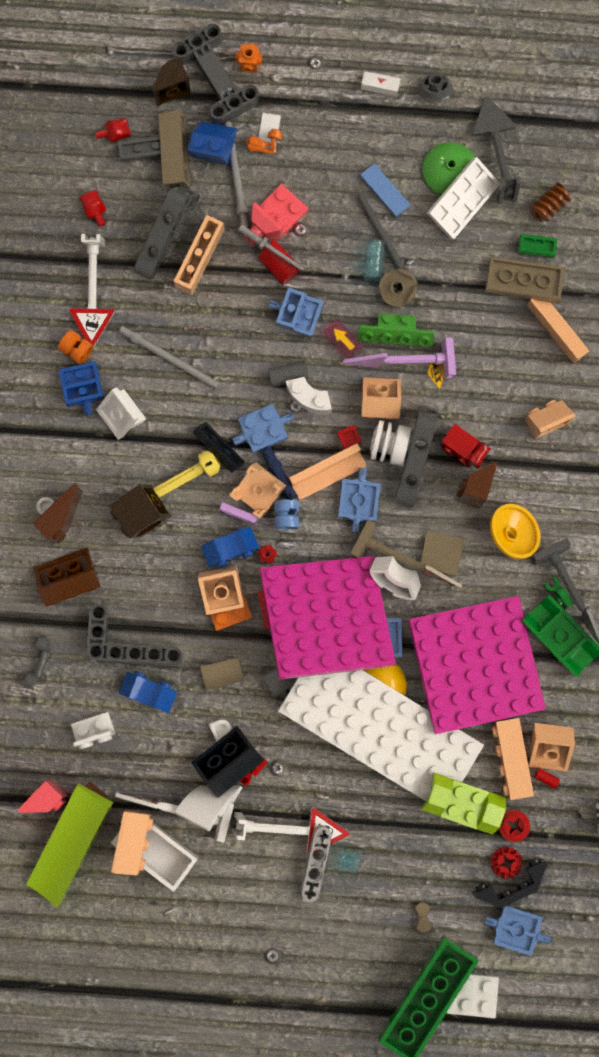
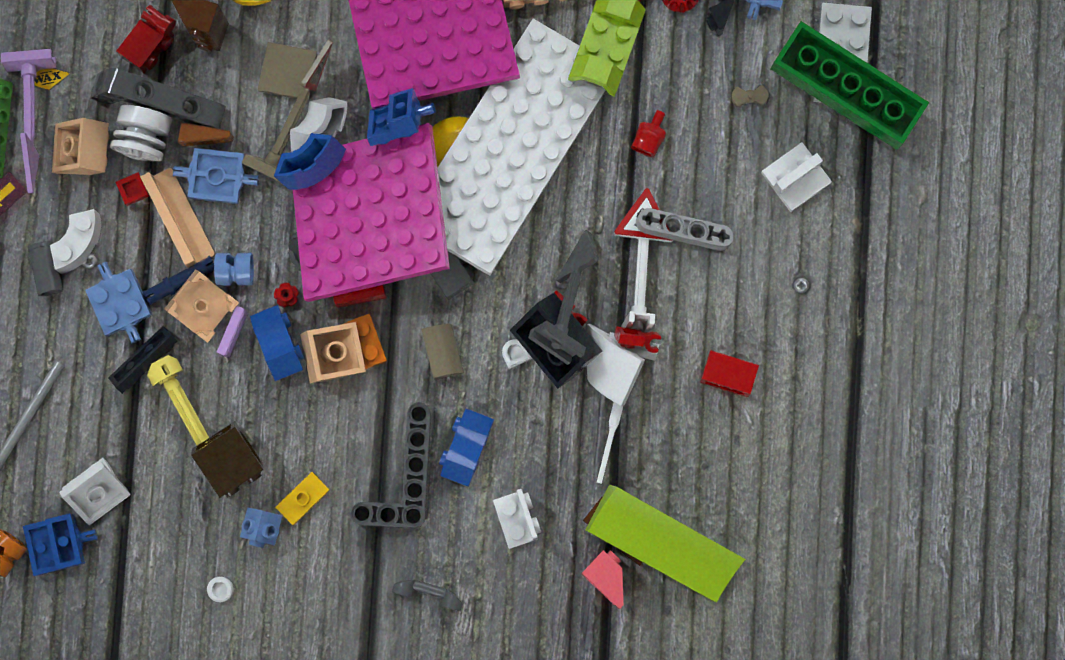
camera: 85 degrees left, 0 degrees up
reddish brown slope [32,483,83,544] -> none
reddish brown slope [33,547,101,607] -> none
light nougat slope [111,809,154,875] -> none
white piece [111,810,199,892] -> none
clear light blue plate [338,850,360,872] -> none
none -> dark orange slope [178,123,234,147]
none -> medium blue brick [240,507,282,548]
none -> blue brick [274,133,346,190]
none -> yellow plate [275,472,330,526]
none -> blue plate [367,88,436,146]
none -> dark grey piece [529,230,599,365]
none -> red plate [614,326,661,353]
none -> red piece [631,110,666,158]
none -> red brick [700,350,759,397]
none -> white bracket [761,142,832,212]

